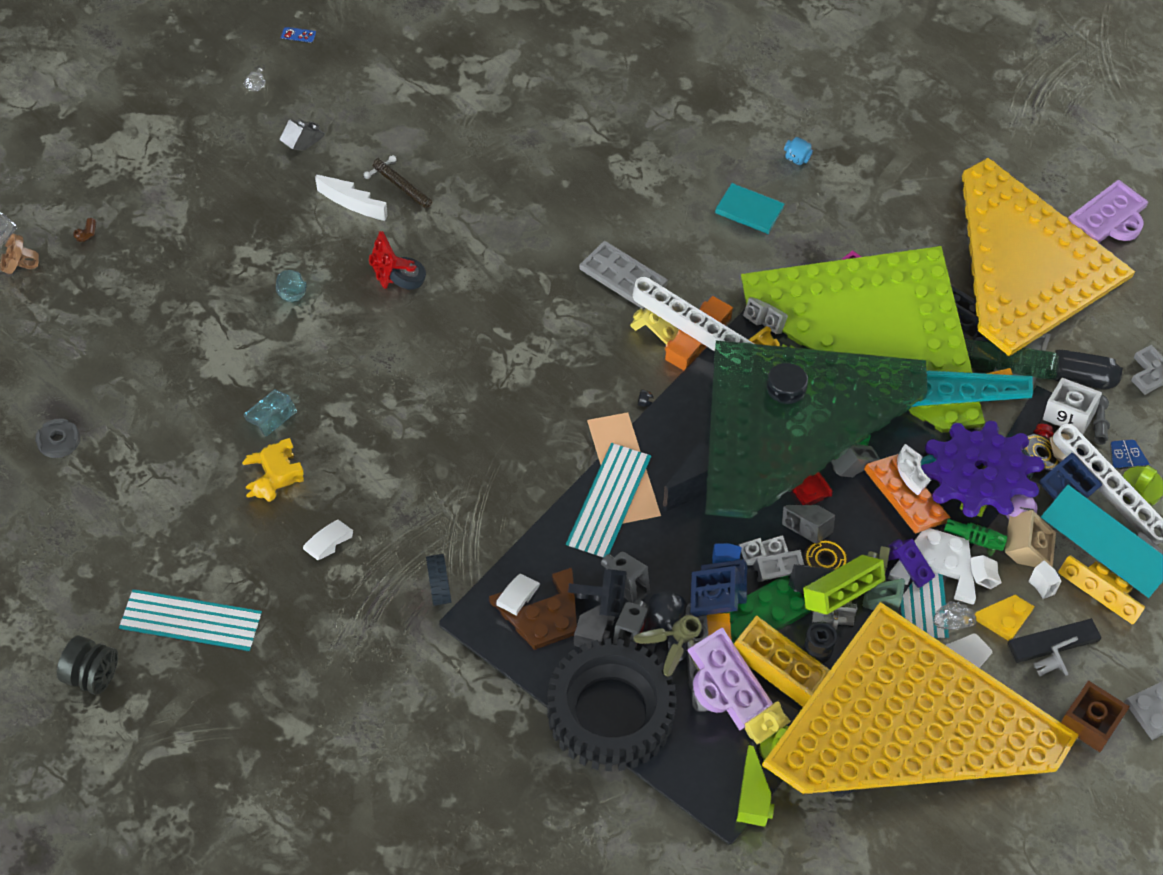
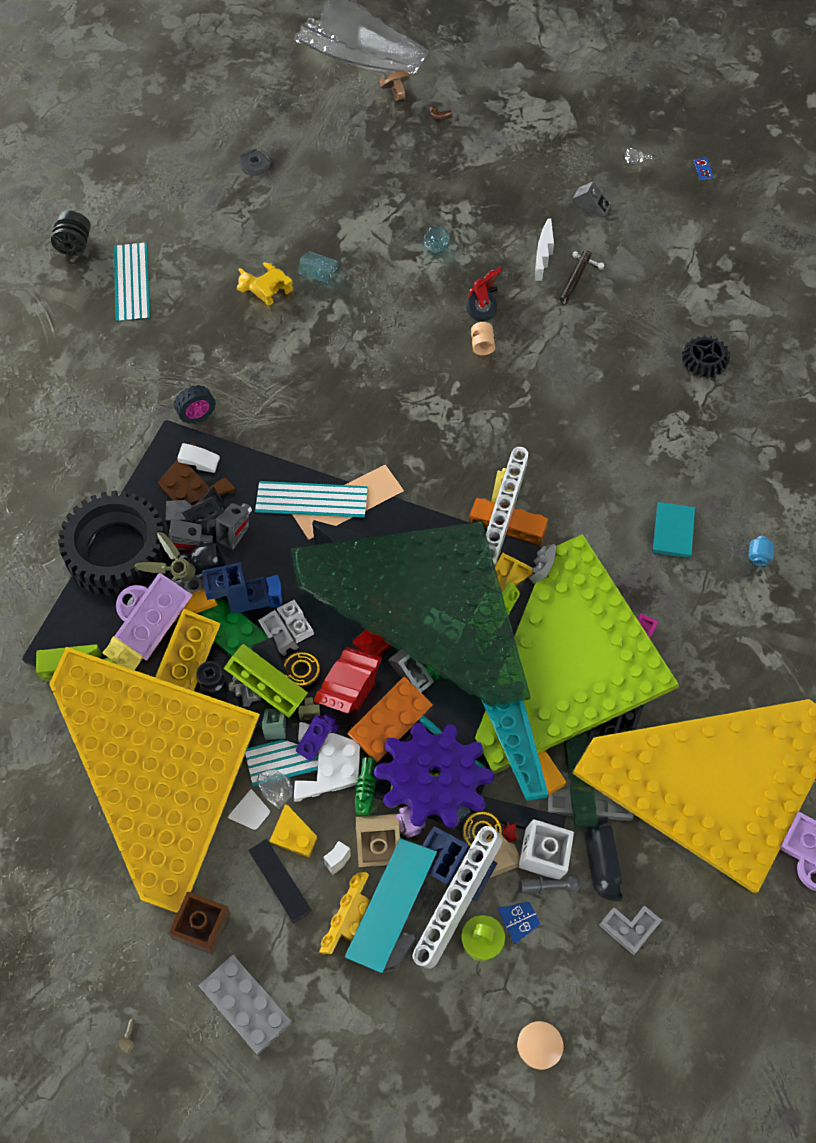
camera: 75 degrees right, 5 degrees up
white slope [303,520,353,560] -> none
light grey plate [580,241,668,309] -> none
black hinge [637,389,654,407] -> none
black head [766,363,808,404] -> none
flat silver slope [782,505,835,544] -> none
white tile [897,444,931,495] -> none
white piece [971,555,1002,589] -> none
light grey bracket [1033,636,1078,677] -> none
none -> slope [313,647,382,713]
none -> light nougat wheel [471,322,495,355]
none -> black gear [682,335,730,379]

